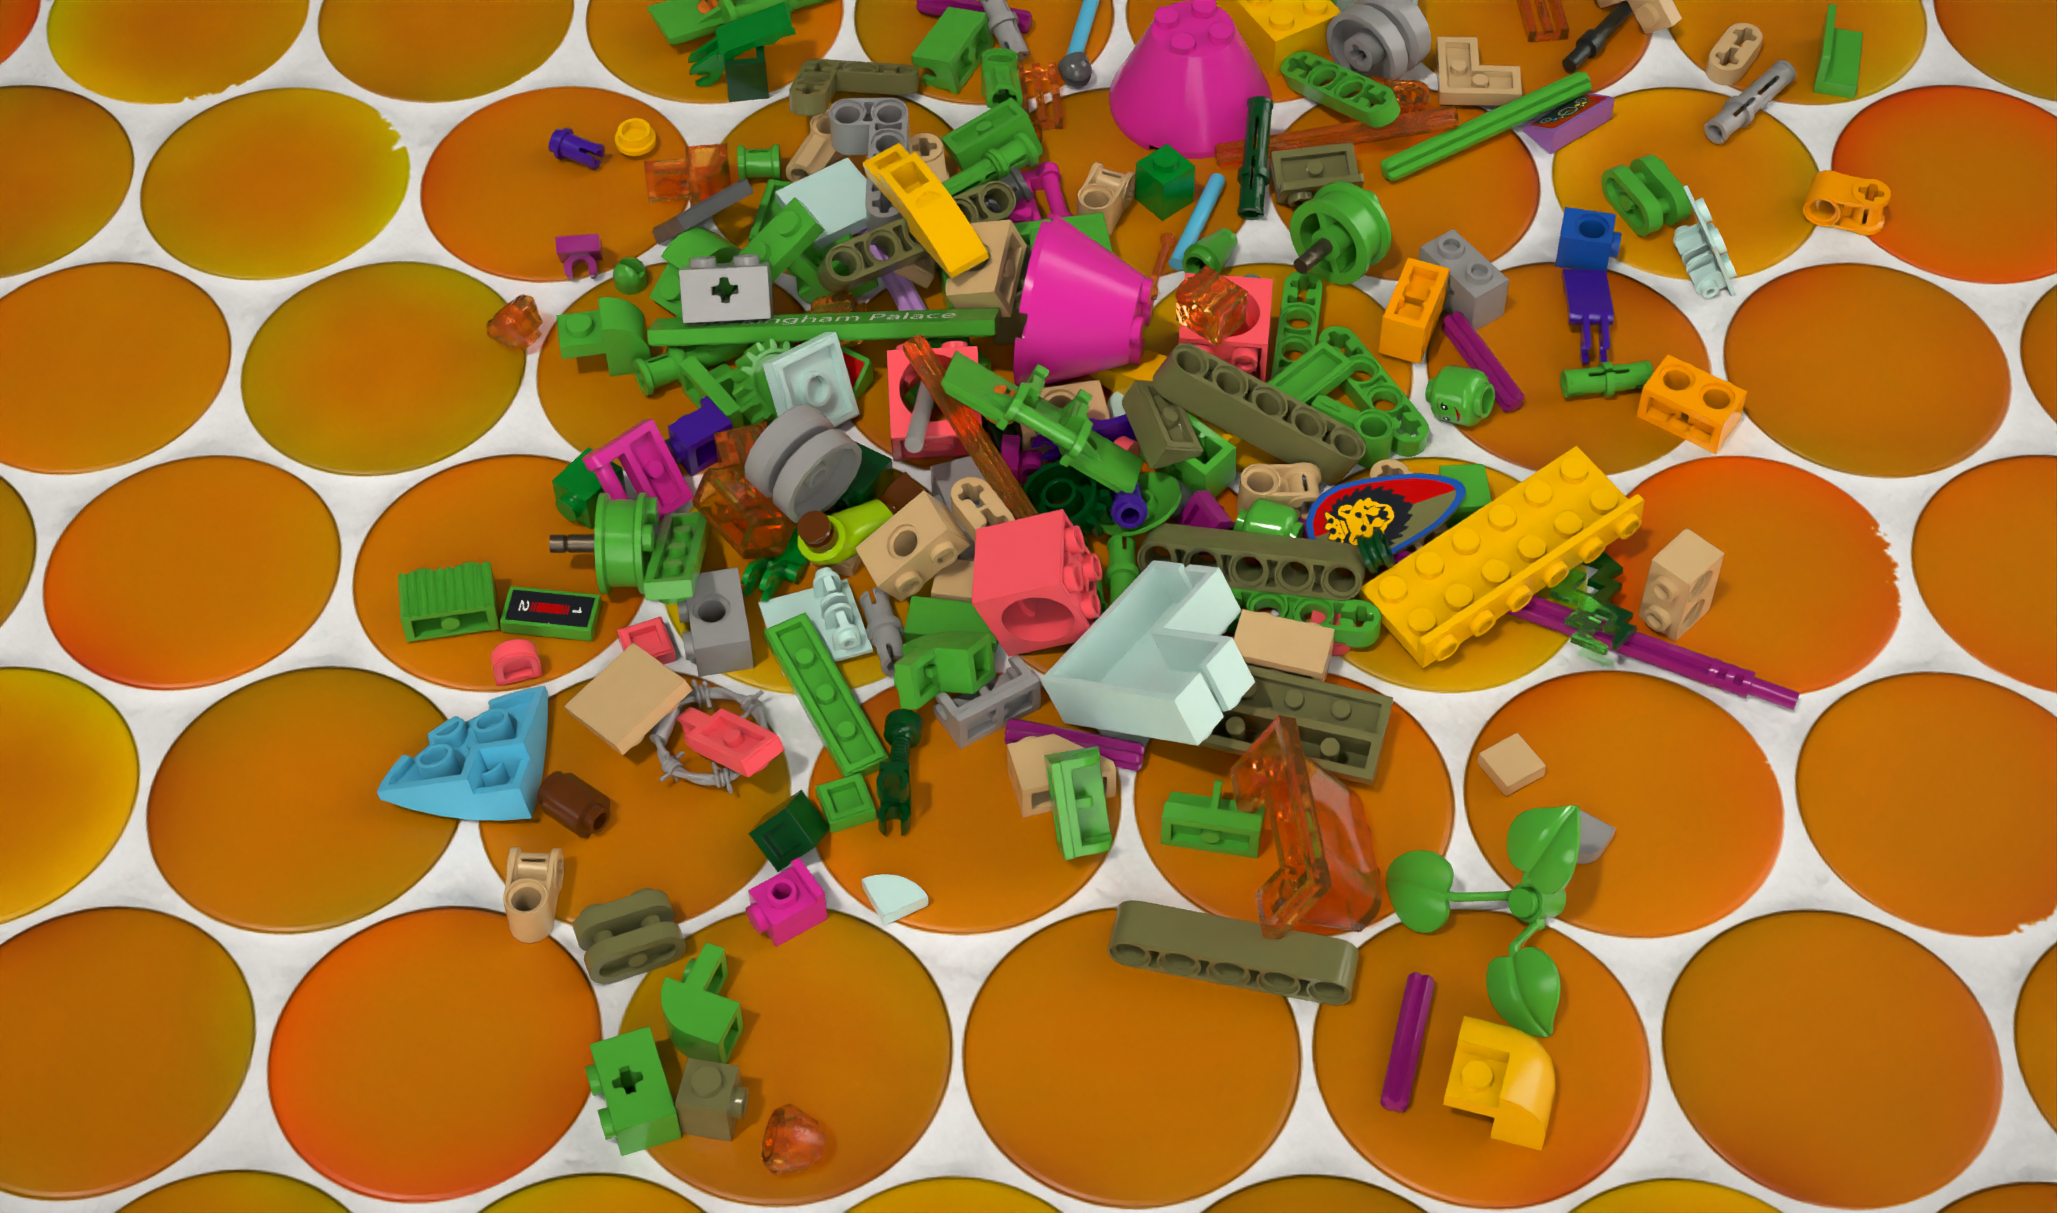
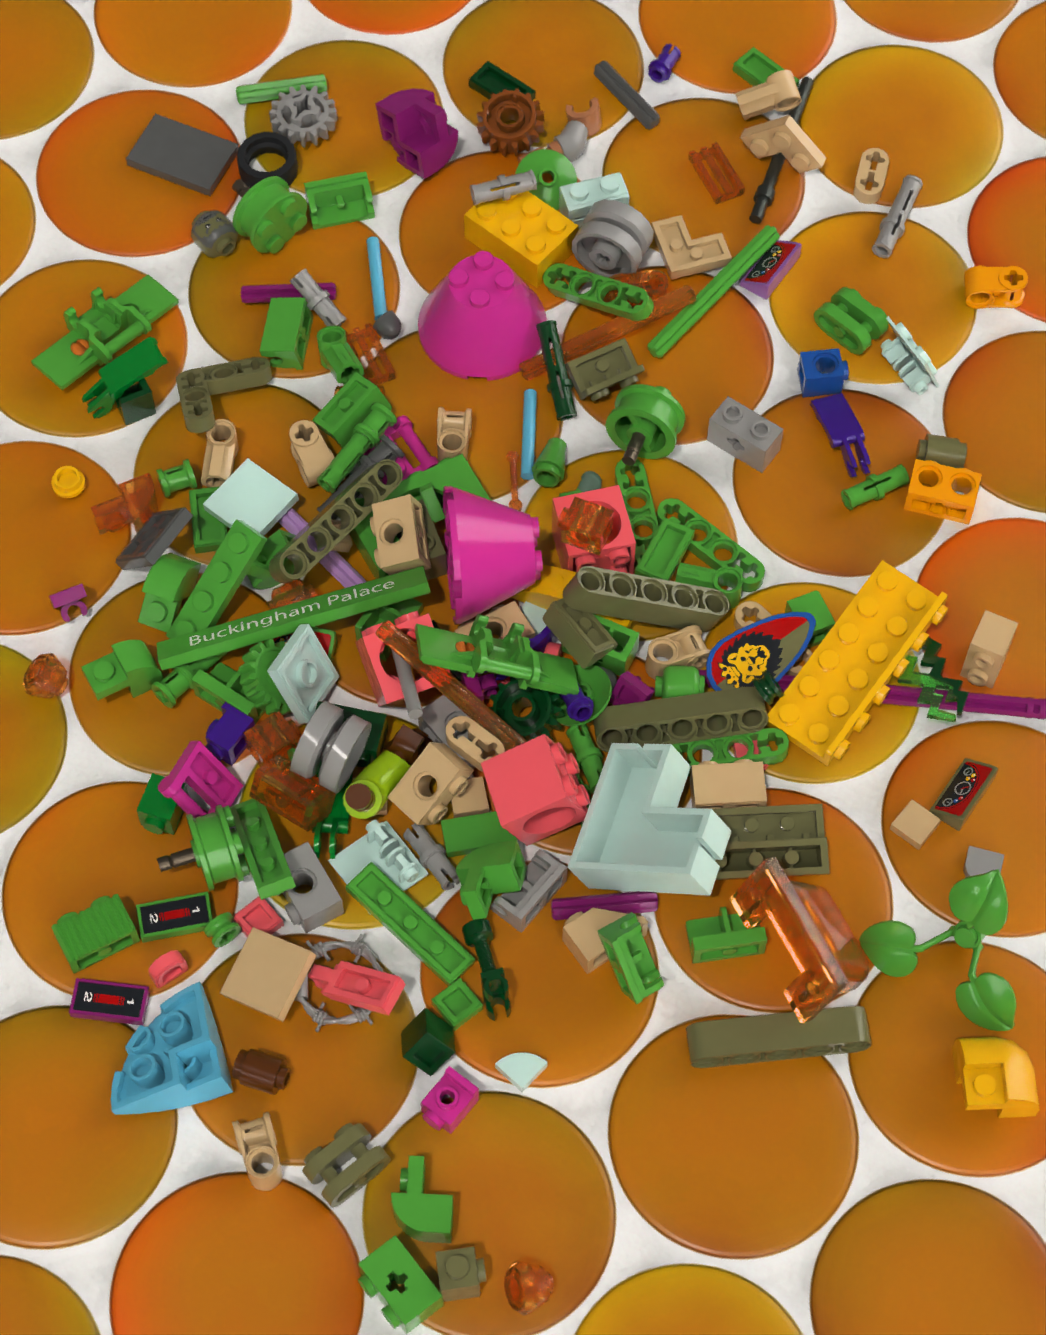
camera: 20 degrees left, 10 degrees up
dark purple pin [549,128,605,170] -> none
bright green hinge [613,257,648,295] -> none
light grey brick [679,254,774,323] -> none
light grey beam [828,98,911,232] -> none
yellow slope [862,143,989,279] -> none
green brick [1135,144,1195,221] -> none
light orange brick [1378,257,1450,364] -> none
magenta axle [1380,972,1435,1113] -> none
bright green head [1425,365,1495,427] -> none
magenta axle [1442,311,1525,413] -> none
bright green panel [1813,4,1863,99] -> none
none -> tile [69,978,150,1026]
none -> bright green bush [204,912,241,948]
none -> olive brick [916,434,967,468]
none -> slope [929,758,998,831]

